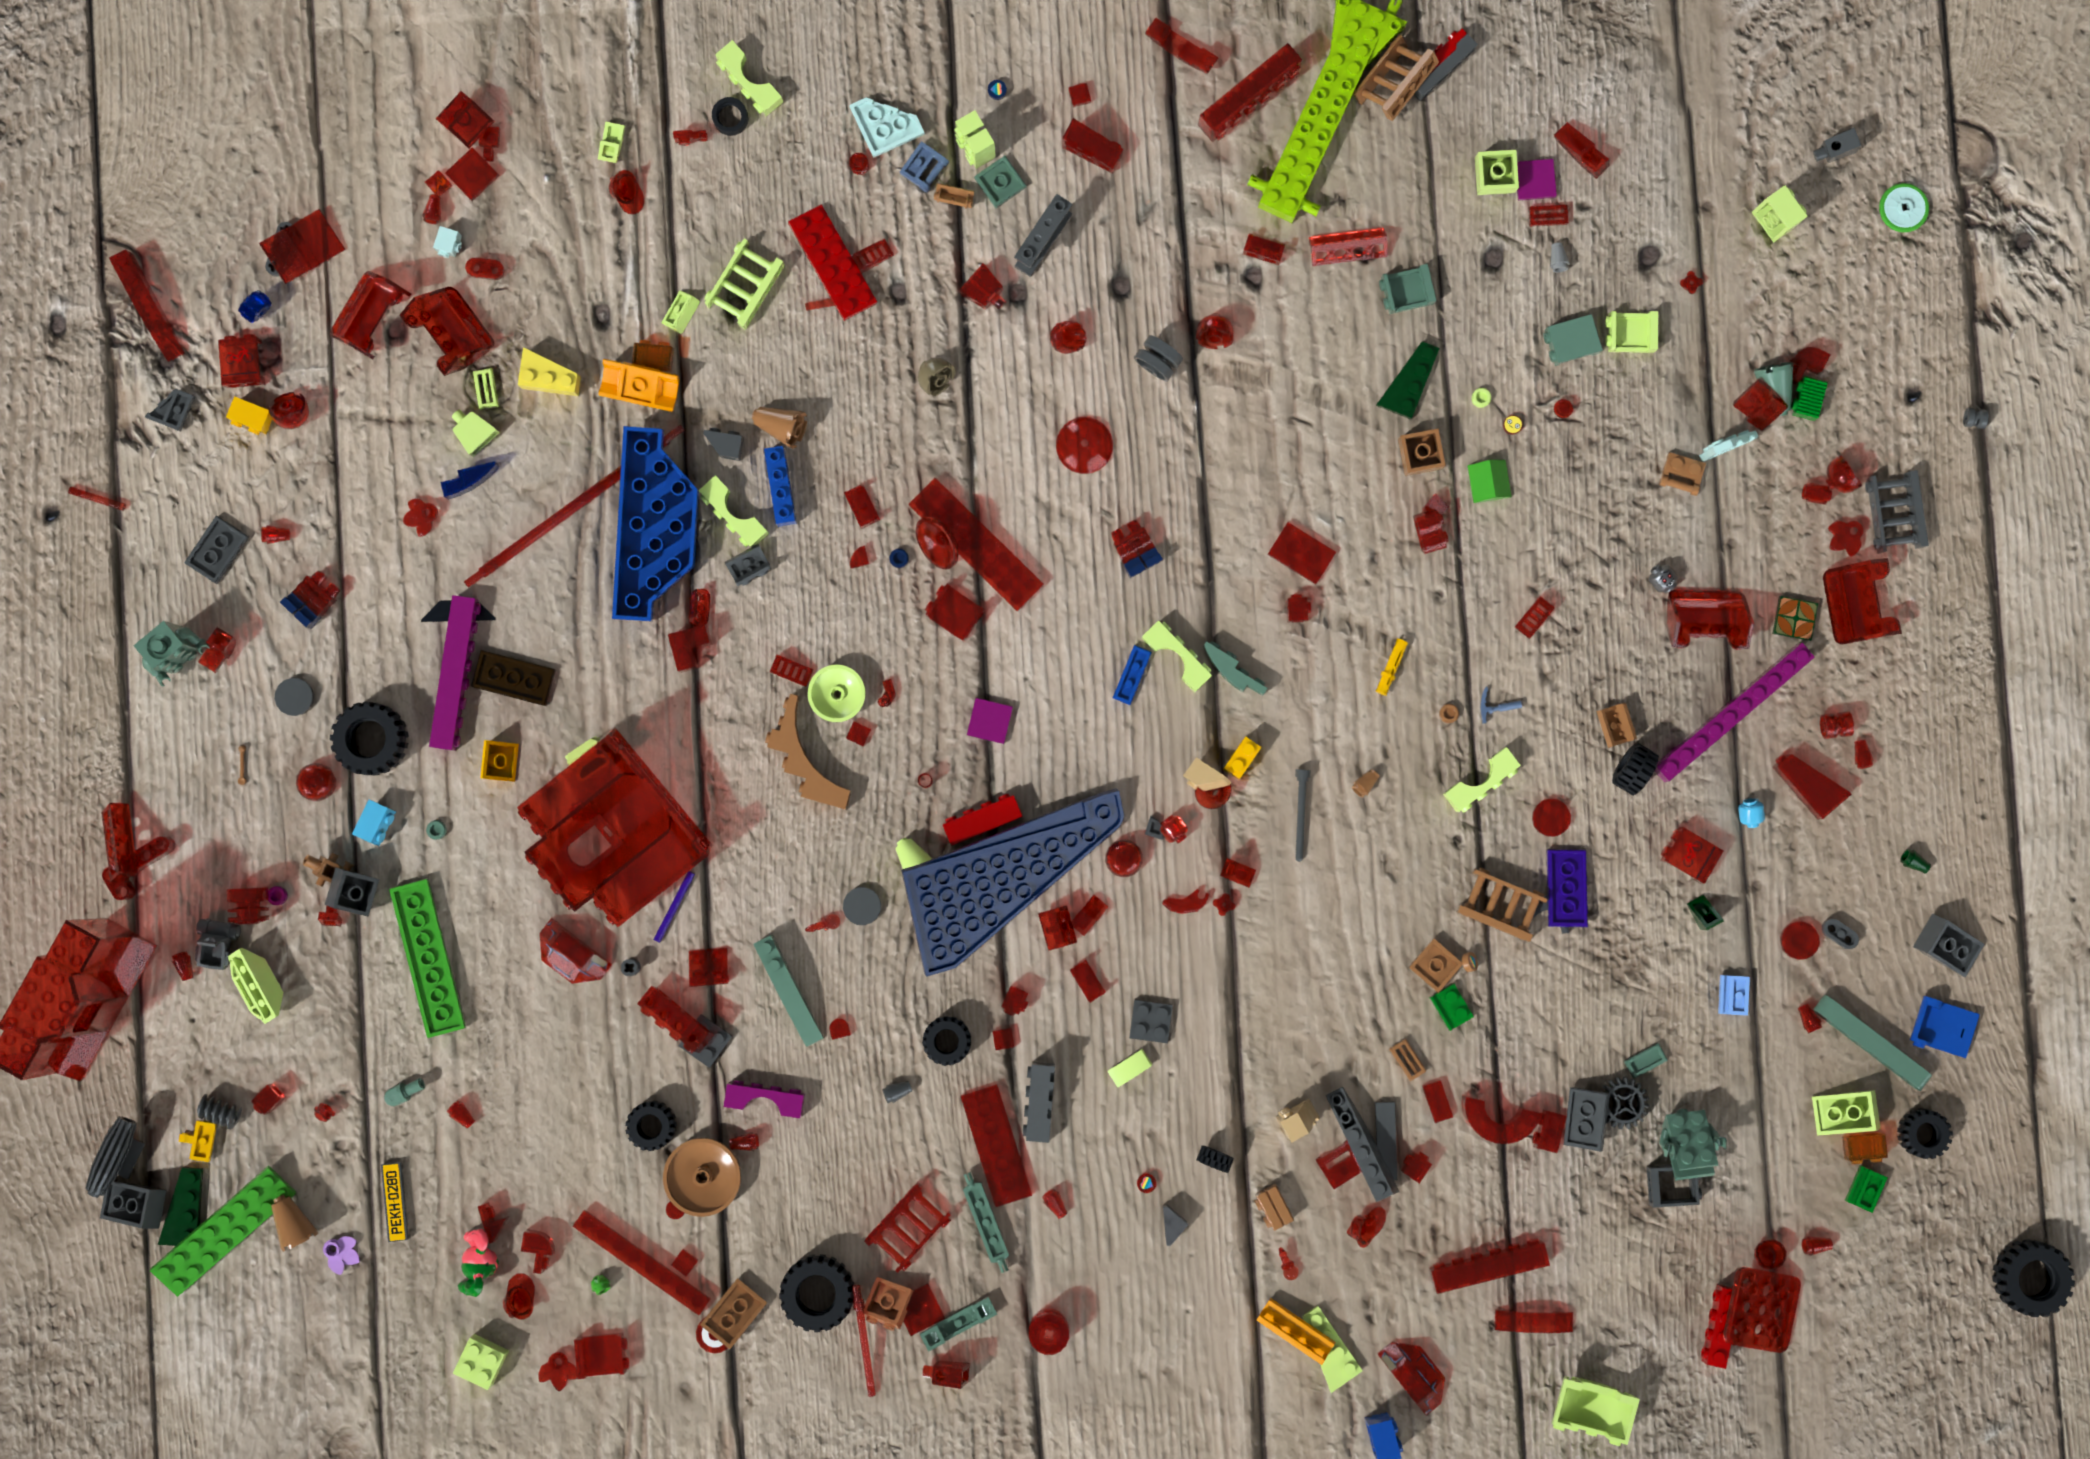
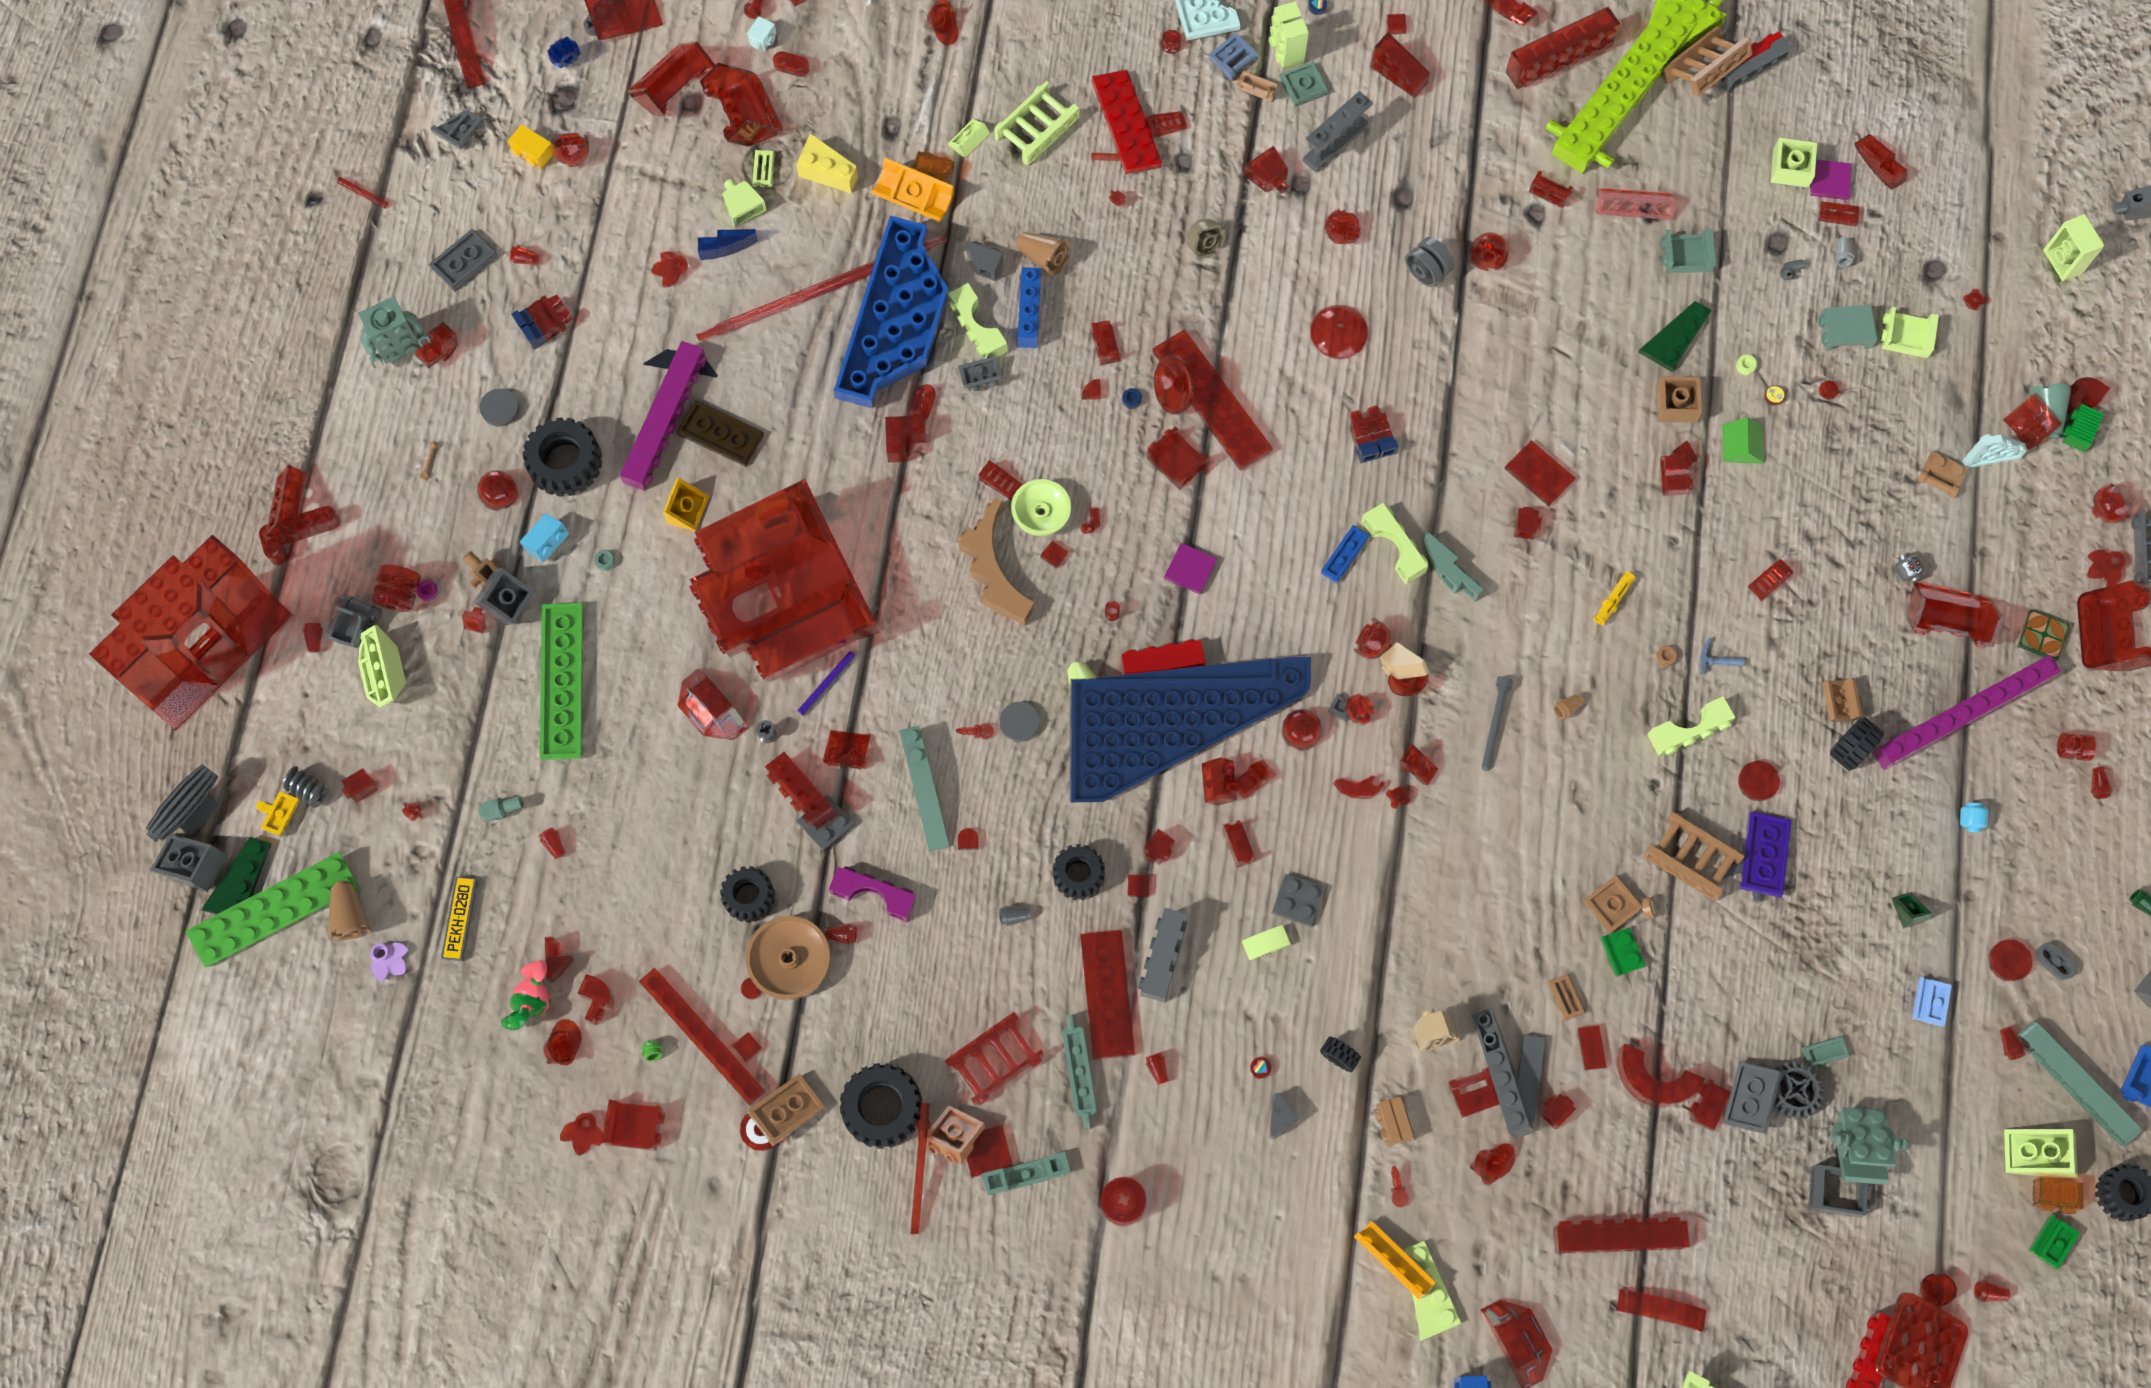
camera: 10 degrees right, 15 degrees down
clear red panel [218,334,265,388] -> none
yellowish green brick [453,1334,509,1390] -> none
clear red torso [922,1361,970,1389] -> none
yellow brick [1223,736,1261,780] -> none
clear red panel [1660,827,1724,884] -> none
clear red slope [1772,754,1852,820] -> none
clear red brick [1801,483,1832,505] -> none
none -> clear red plate [1108,190,1126,208]
none -> clear red cylinder [1354,618,1392,659]
none -> dark grey arm [1780,259,1804,280]

